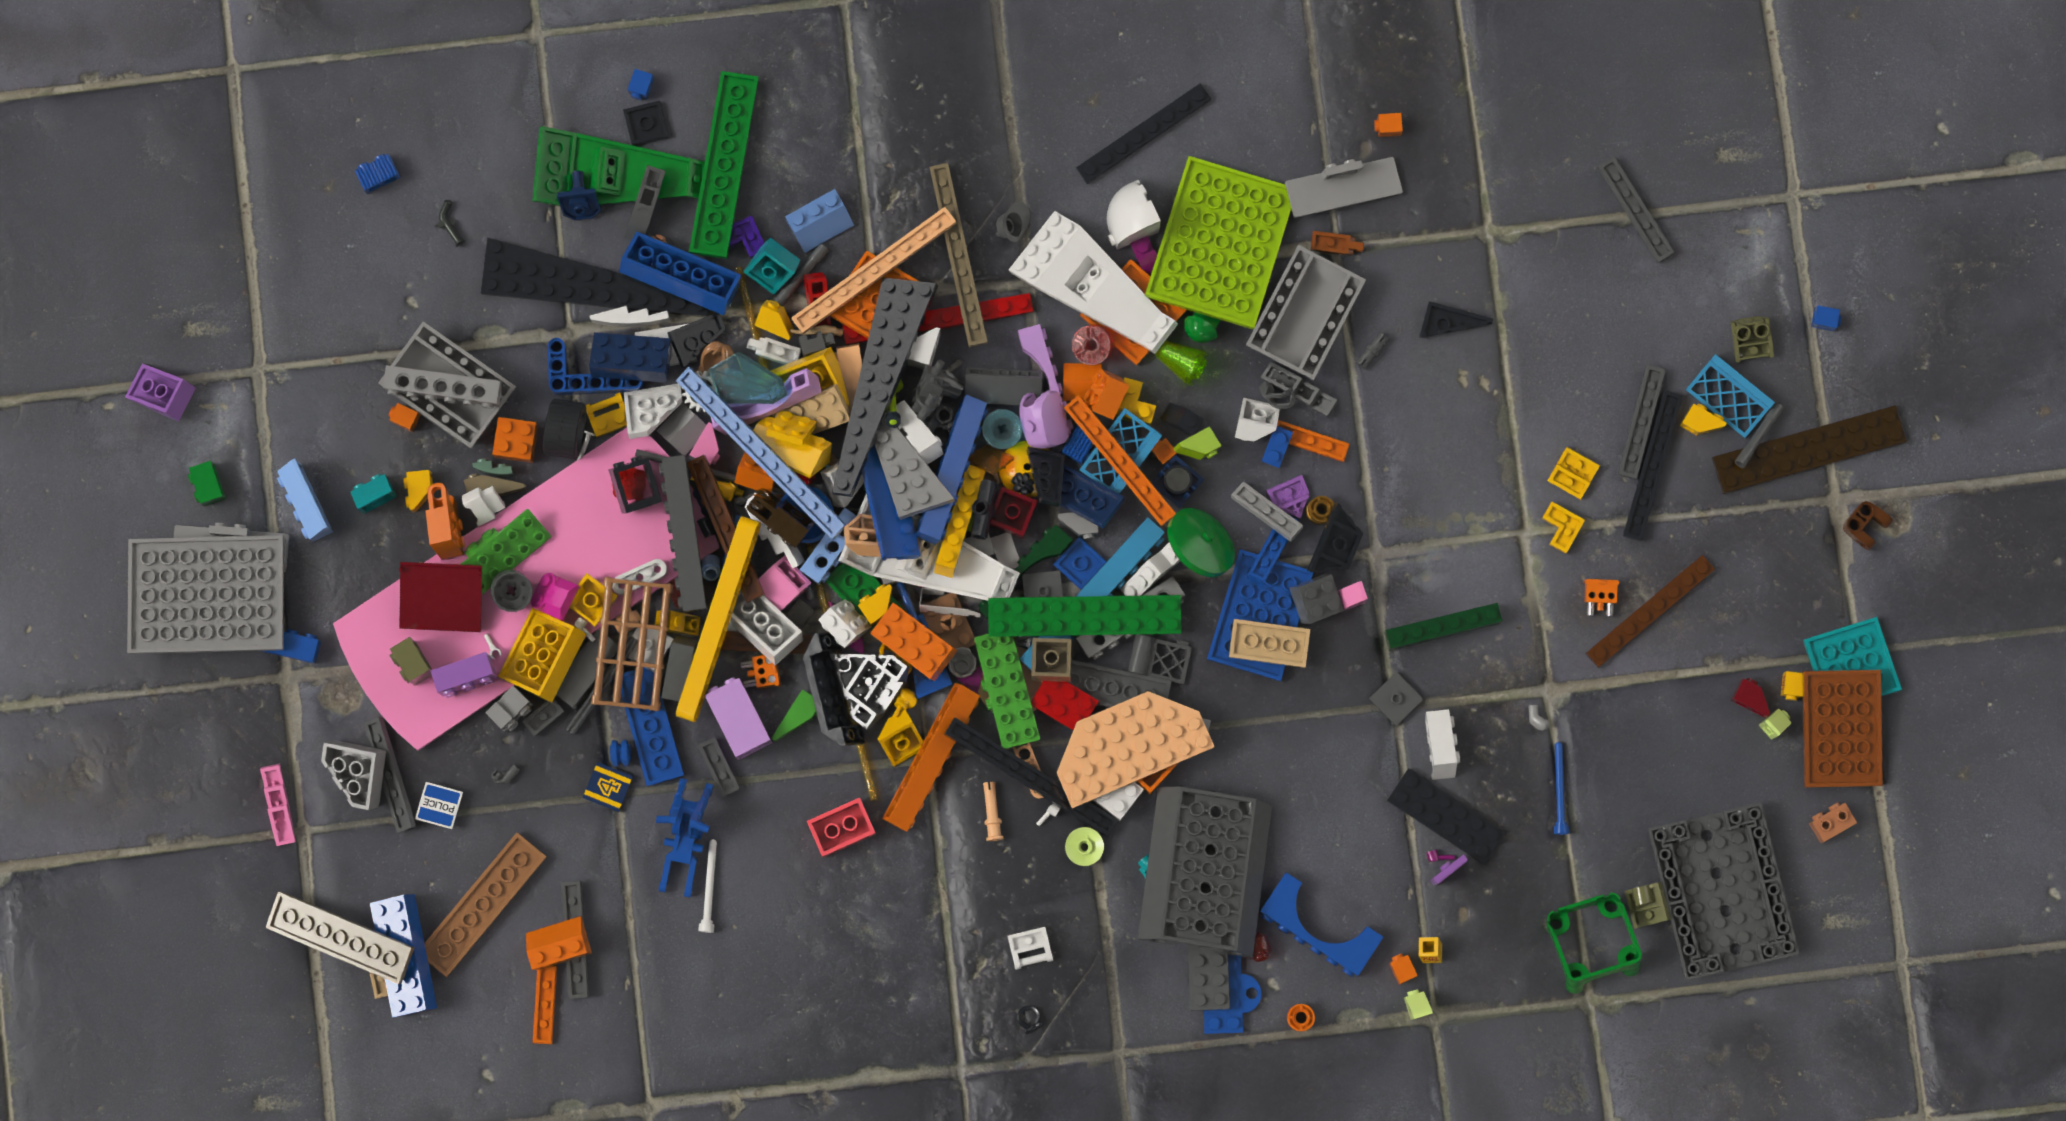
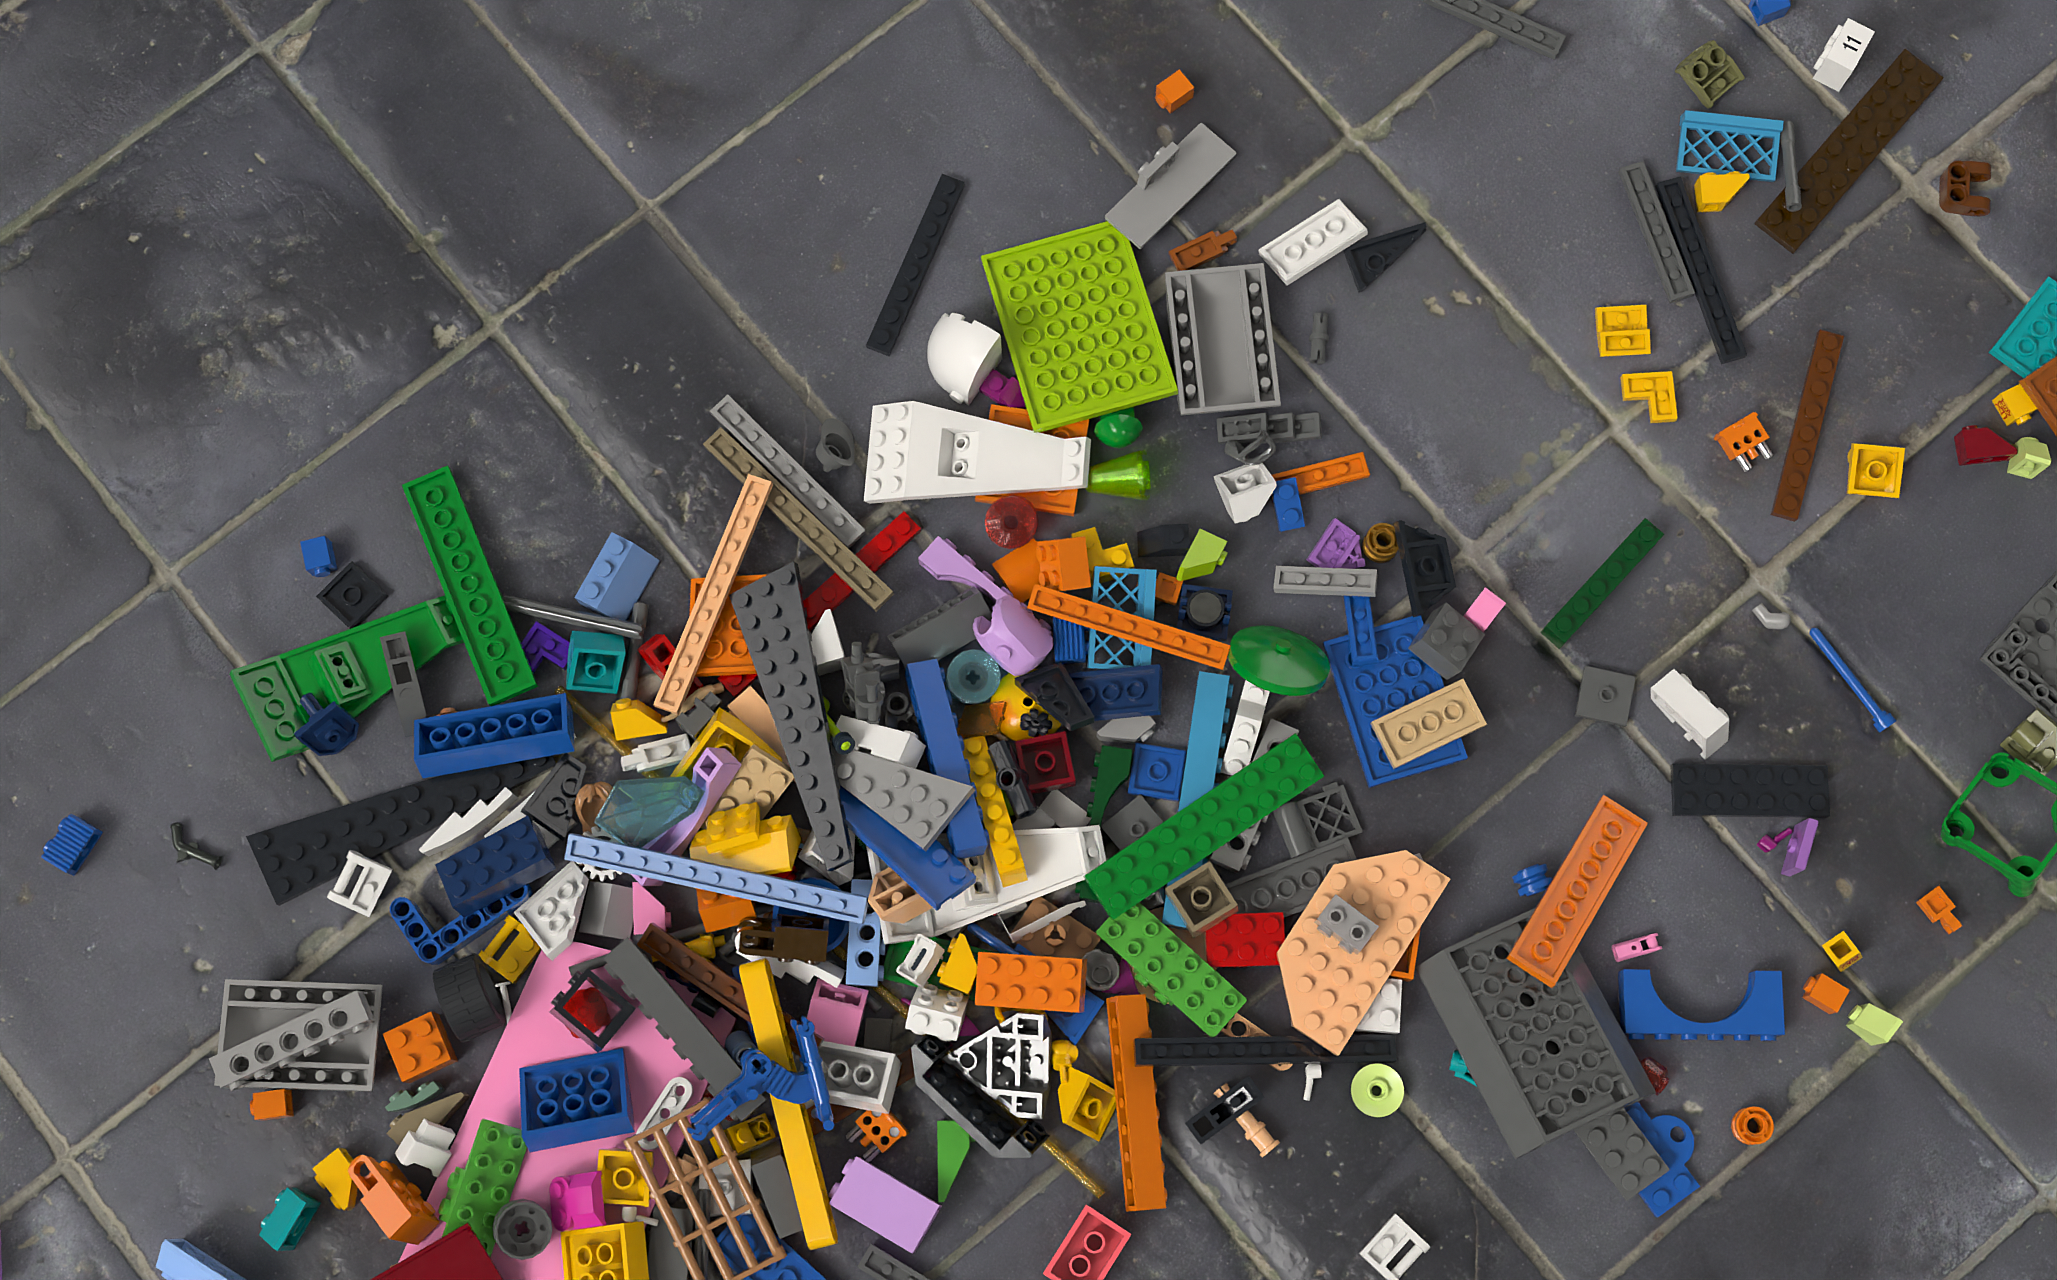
camera: 30 degrees left, 5 degrees down
none -> white plate [327,850,393,917]
none -> dark grey axle [503,595,644,639]
none -> blue slope [519,1048,635,1152]
none -> blue piece [687,1016,834,1141]
none -> light grey plate [710,394,866,549]
none -> white piece [896,934,944,988]
none -> black slope [1185,1076,1265,1145]
none -> white tile [1259,199,1368,285]
none -> light grey brick [1314,894,1379,954]
none -> orange plate [1506,795,1648,988]
none -> blue wheel [1512,864,1552,897]
none -> bright pink bar [1612,933,1662,962]
none -> white brick [1813,18,1875,92]
none -> yellow slope [1847,443,1905,498]
none -> orange plate [1916,886,1962,934]

